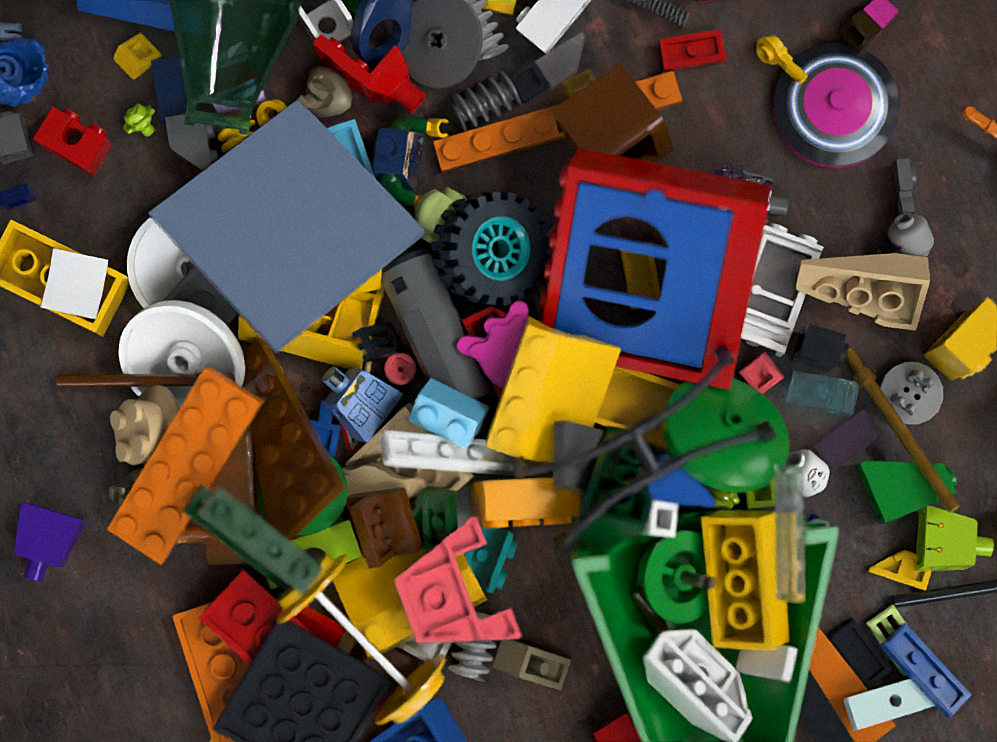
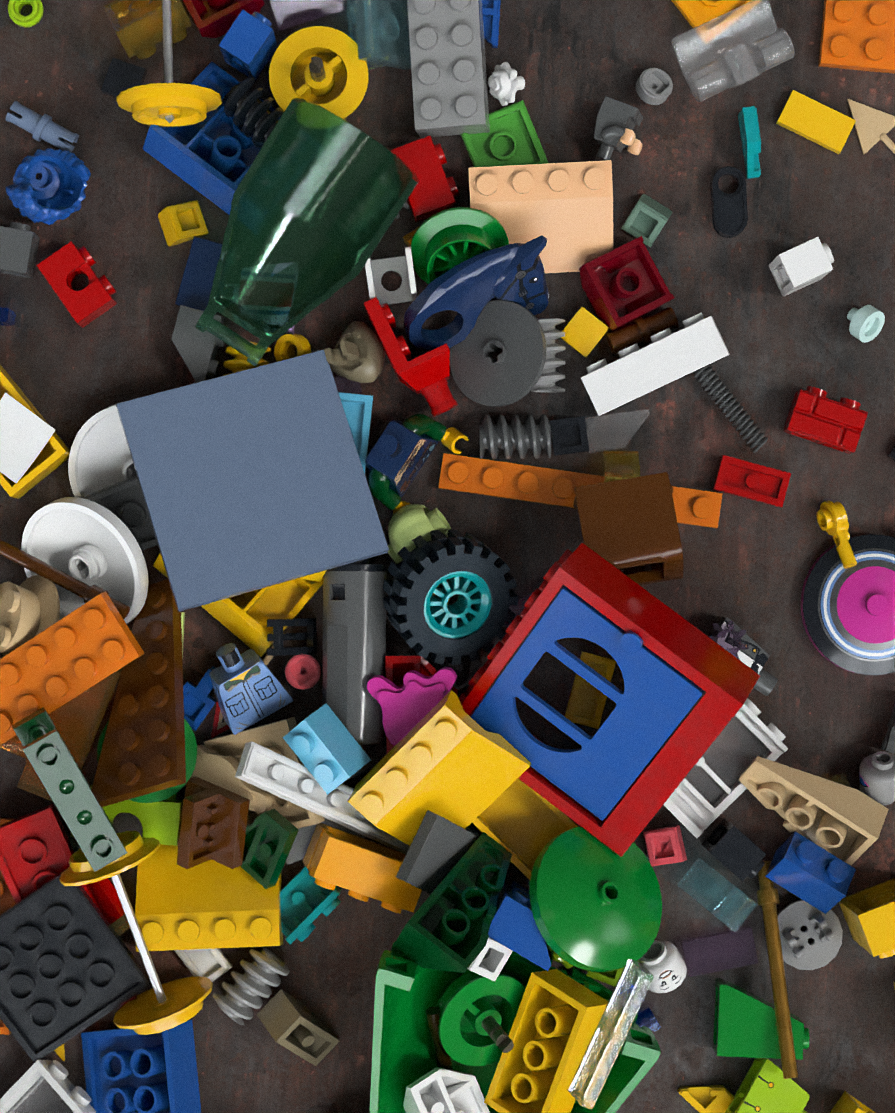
camera: 25 degrees right, 5 degrees up
lime plant [123,104,155,137] -> none
coral wing [394,516,522,643] -> none
black bar [511,344,777,555] -> none
none -> blue brick [765,831,856,914]

